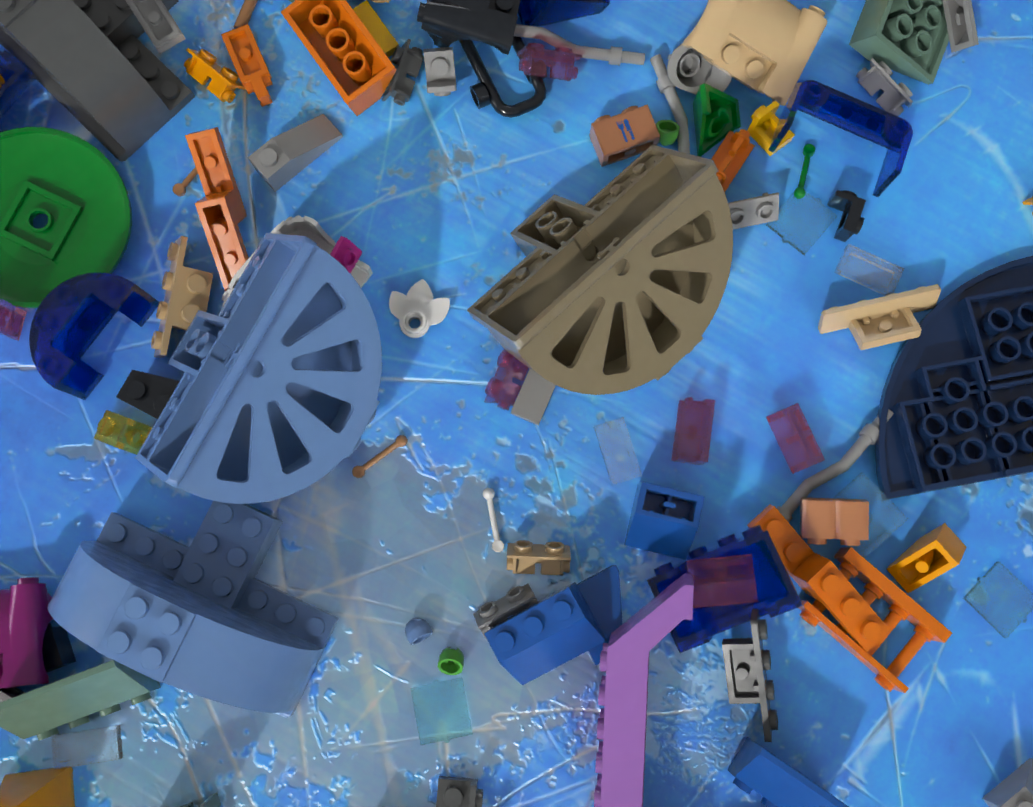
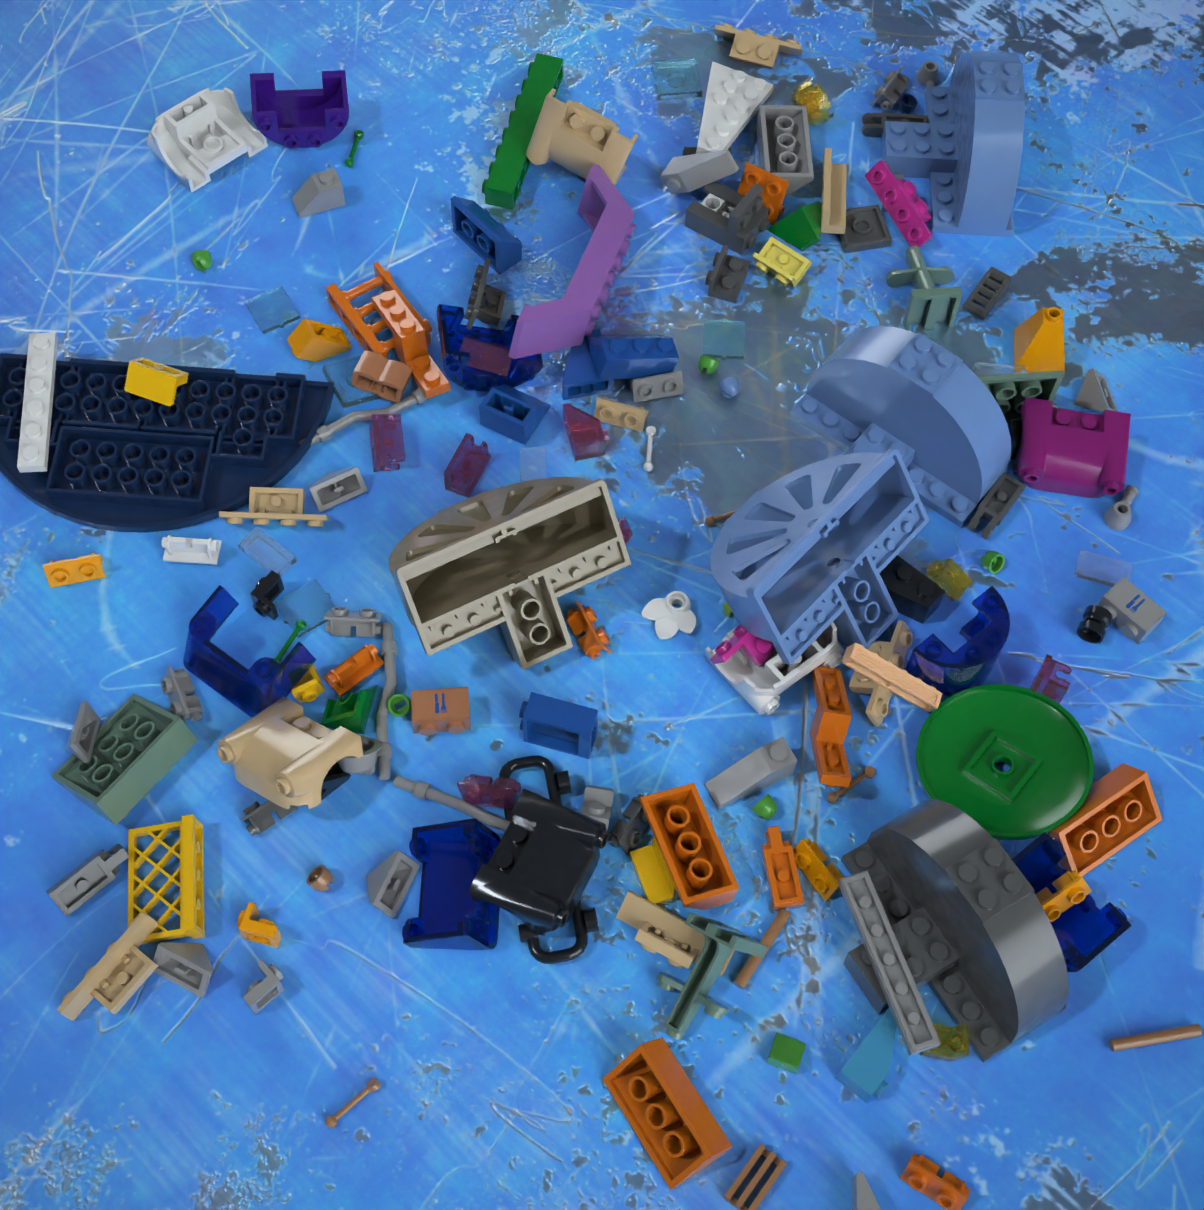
camera: 165 degrees left, 20 degrees down
none -> white hinge [162,535,222,565]
none -> light grey slope [308,466,368,512]
none -> blue window [519,692,598,759]
none -> clear pink slope [563,403,609,461]
none -> orange hinge [566,601,611,659]
none -> bright green hinge [751,794,777,819]
none -> light nougat piece [841,643,943,713]
none -> dark grey hinge [967,473,1026,540]
none -> bright green hinge [981,551,1005,574]

